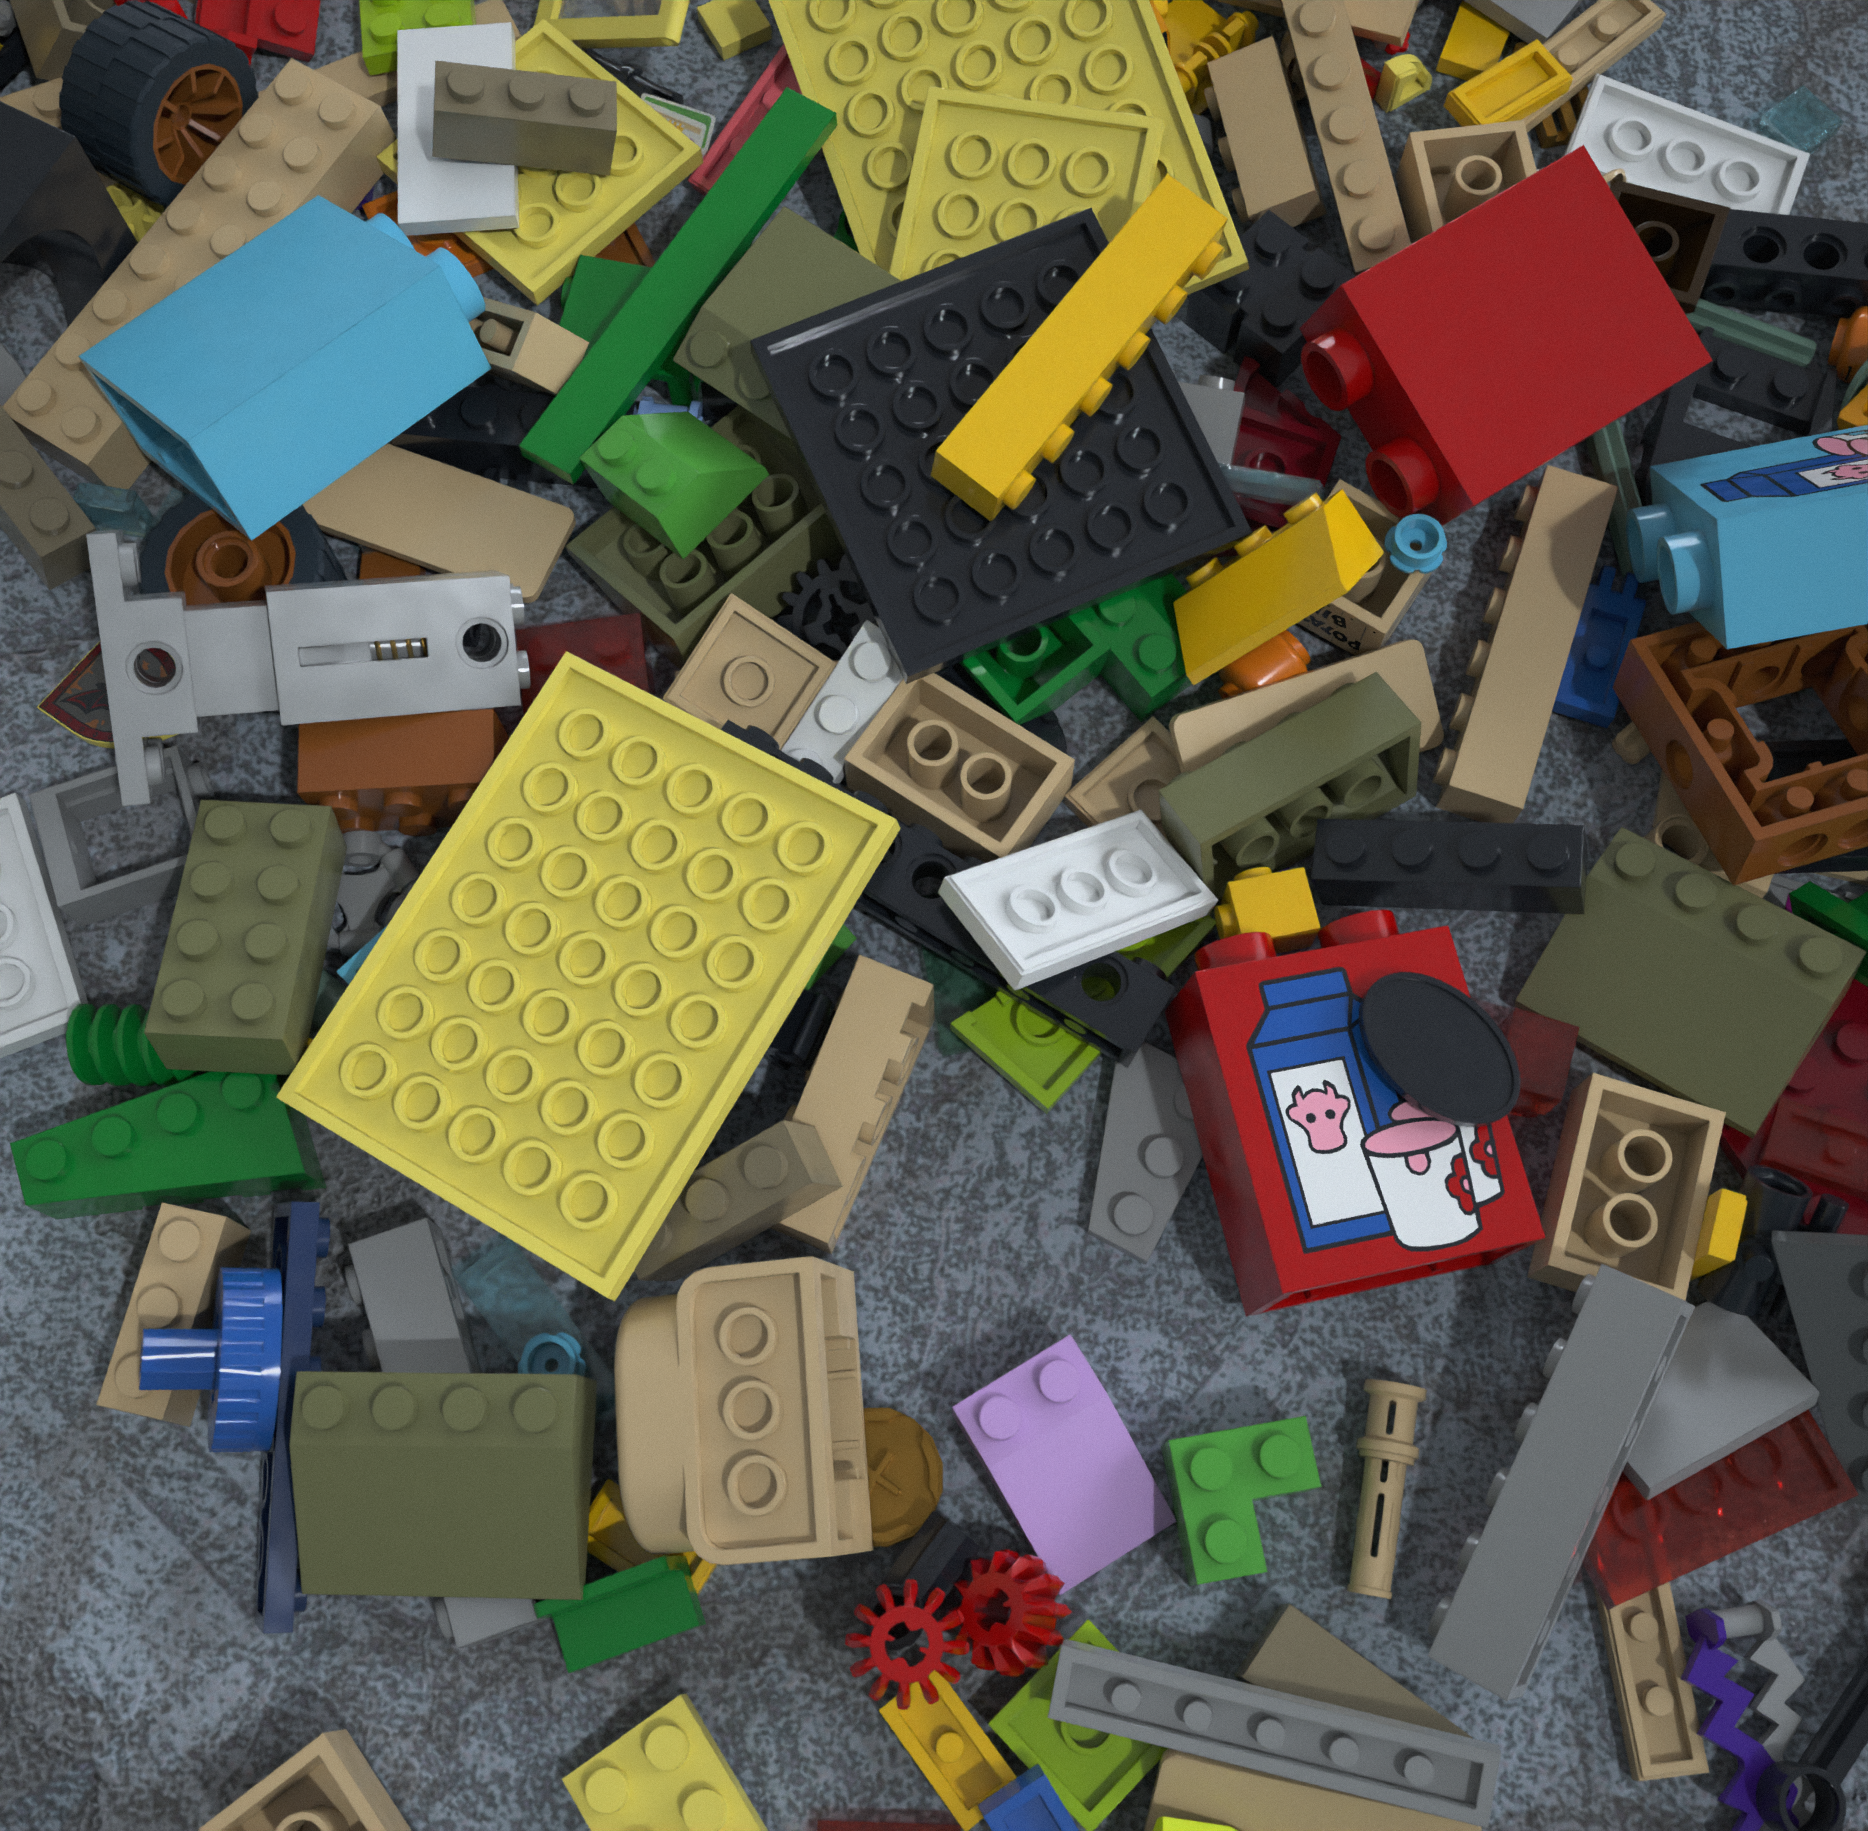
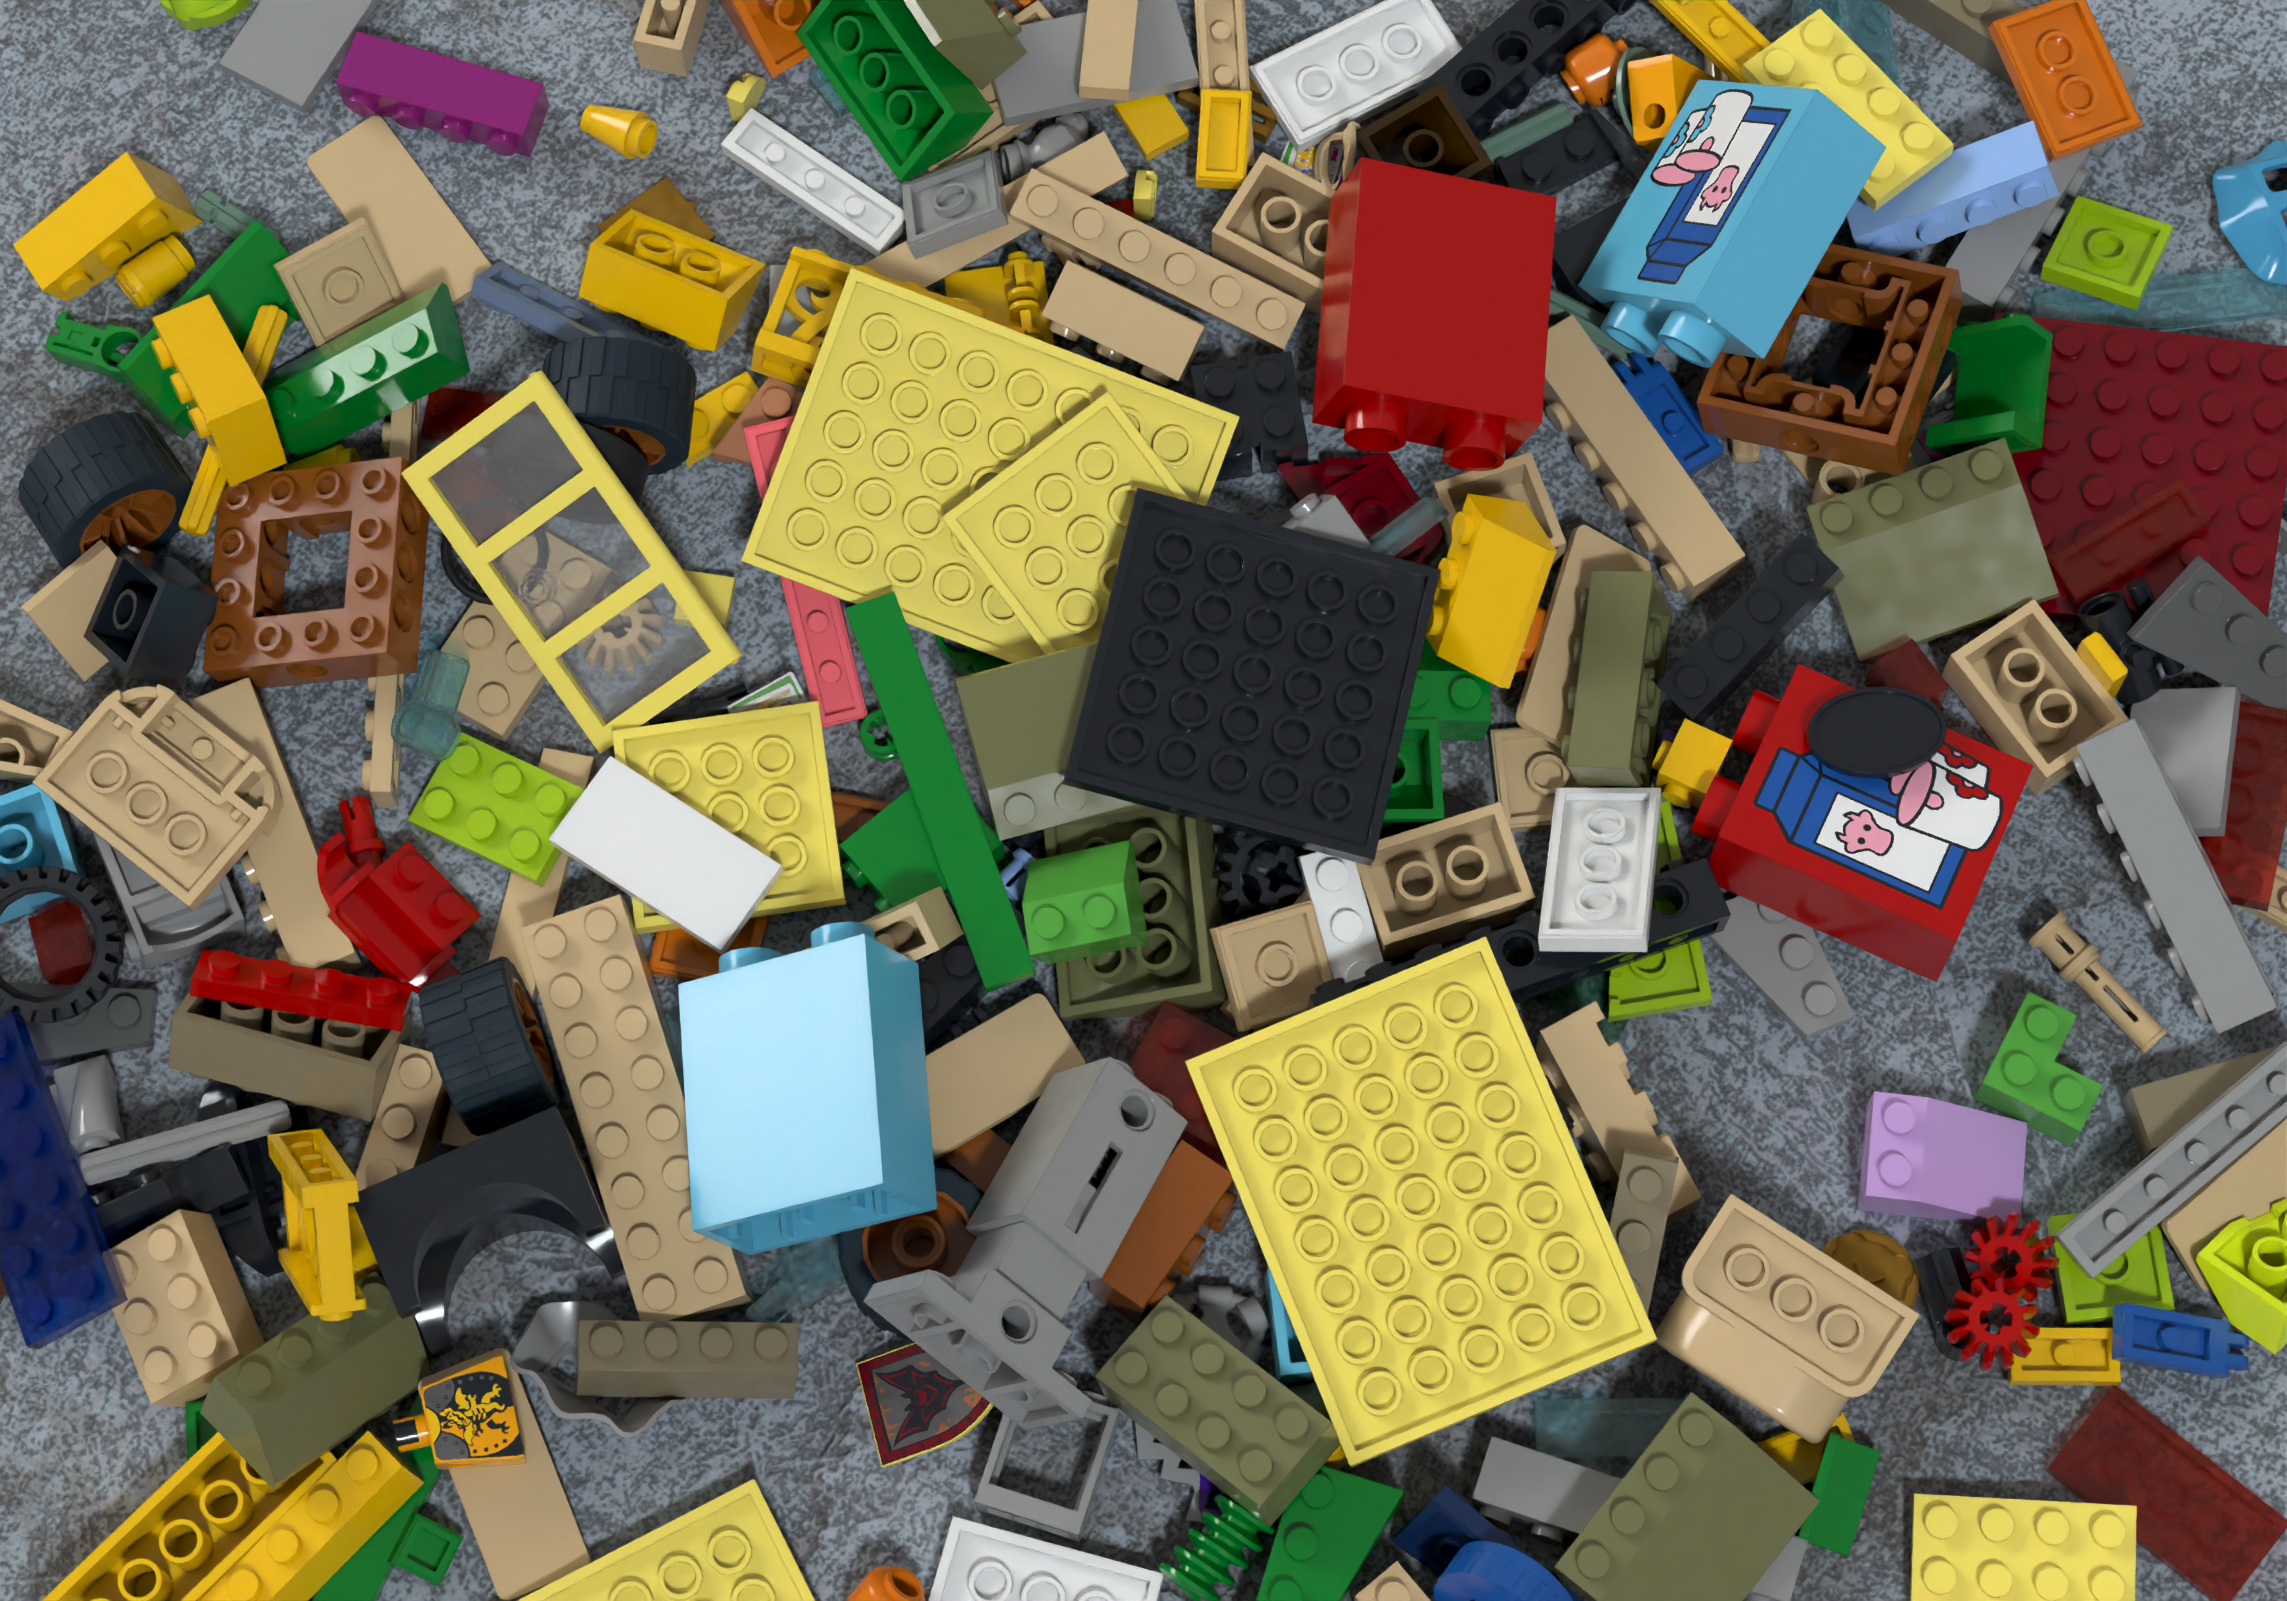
camera: 50 degrees left, 0 degrees up
dark tan brick [432,60,617,176] -> none
medium azure plate [518,1332,586,1377] -> none
yellow brick [931,174,1228,521] -> none
medium azure plate [1384,514,1447,574] -> none

